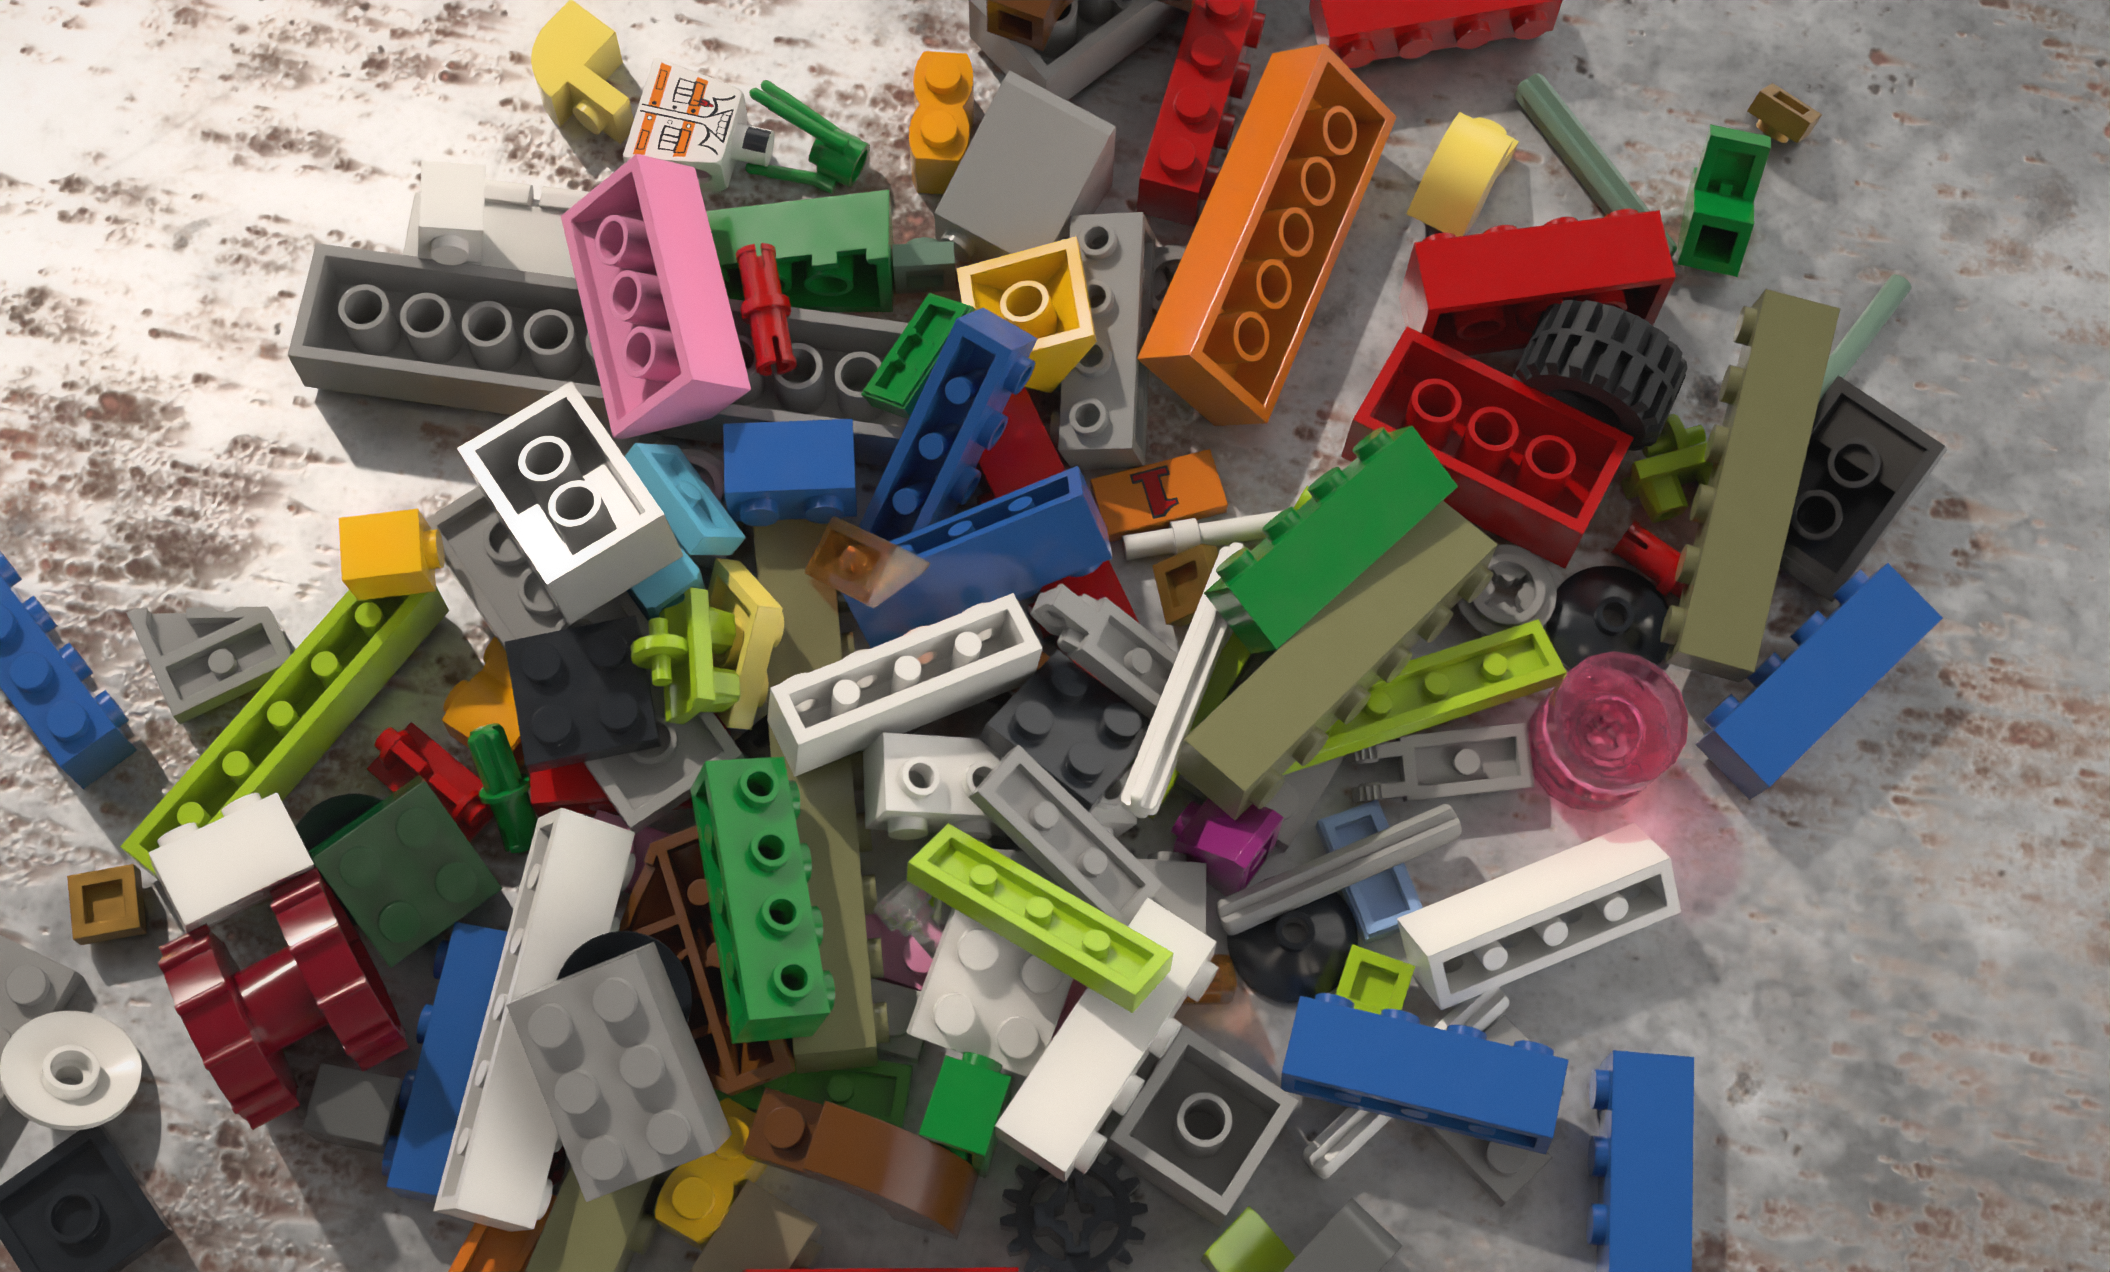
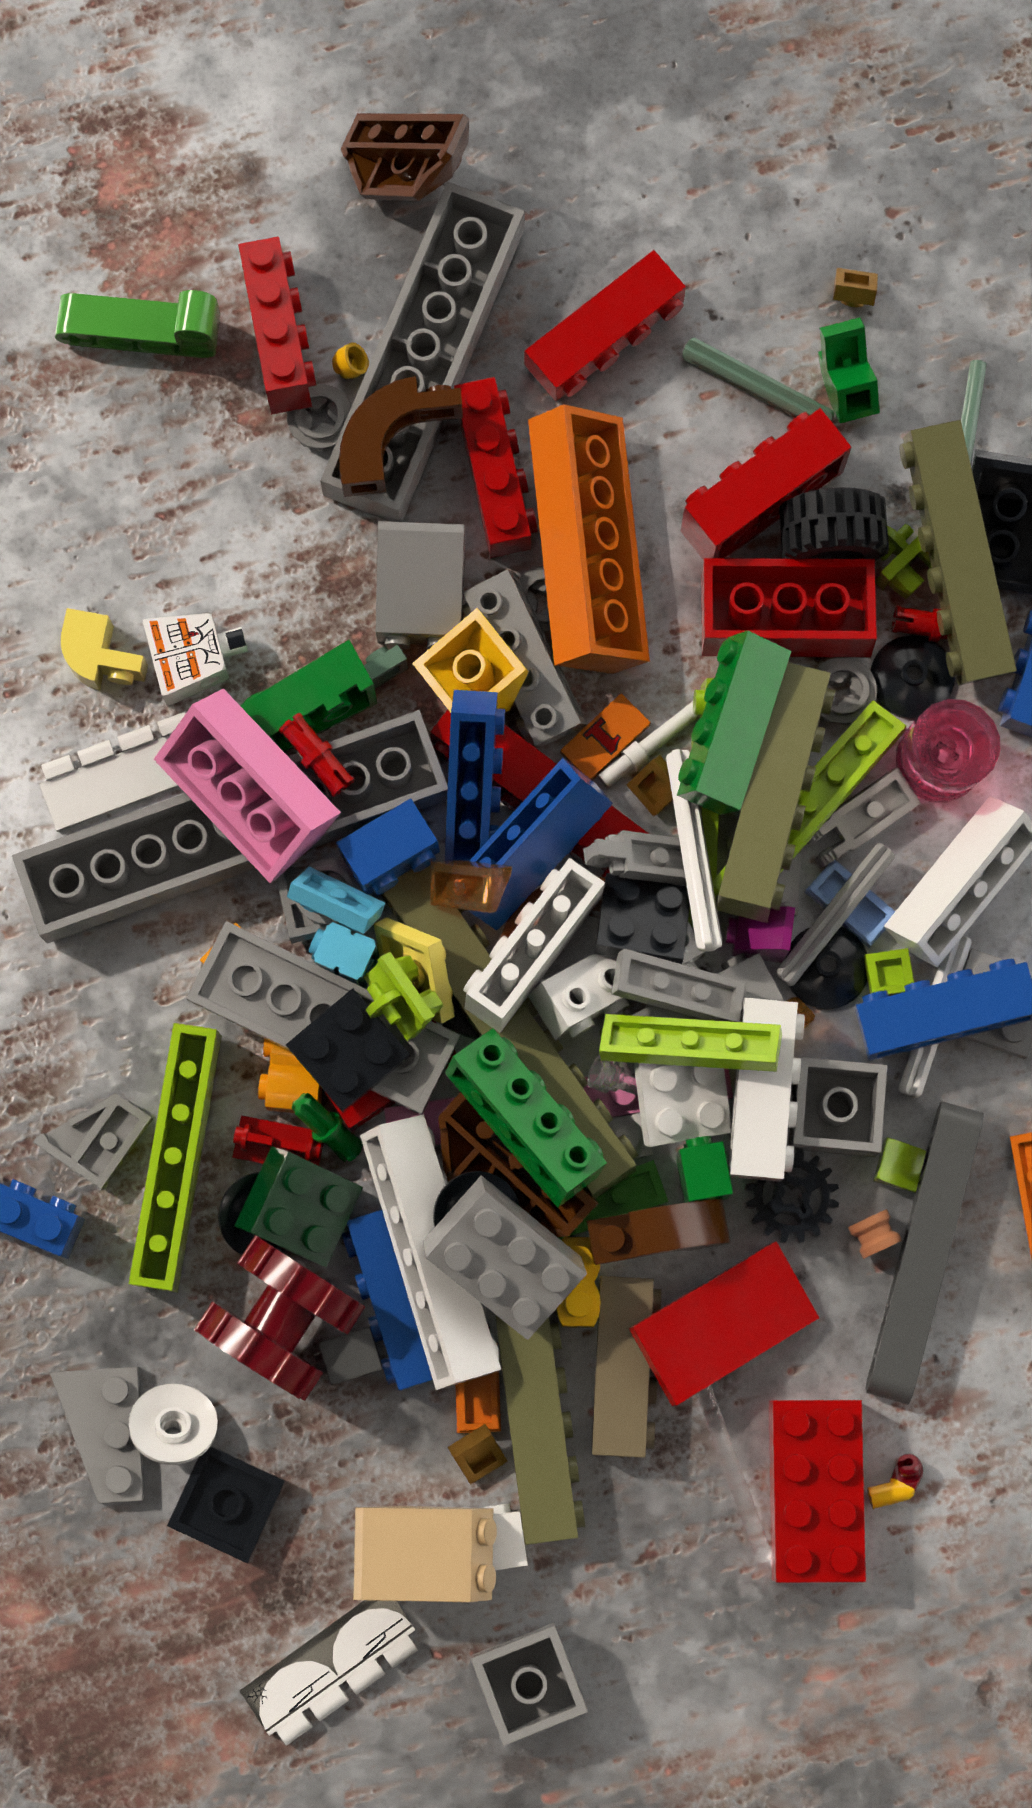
camera: 25 degrees left, 10 degrees up
pearl gold plate [67,864,147,945] -> none
white brick [149,793,314,933] -> none
yellow brick [339,508,445,601] -> none
white slope [418,161,486,265] -> none
light grey brick [457,381,684,625] -> none
green plant [745,80,870,194] -> none
green plate [861,293,976,419] -> none
light orange brick [909,51,974,194] -> none
light yellow brick [1406,112,1519,237] -> none

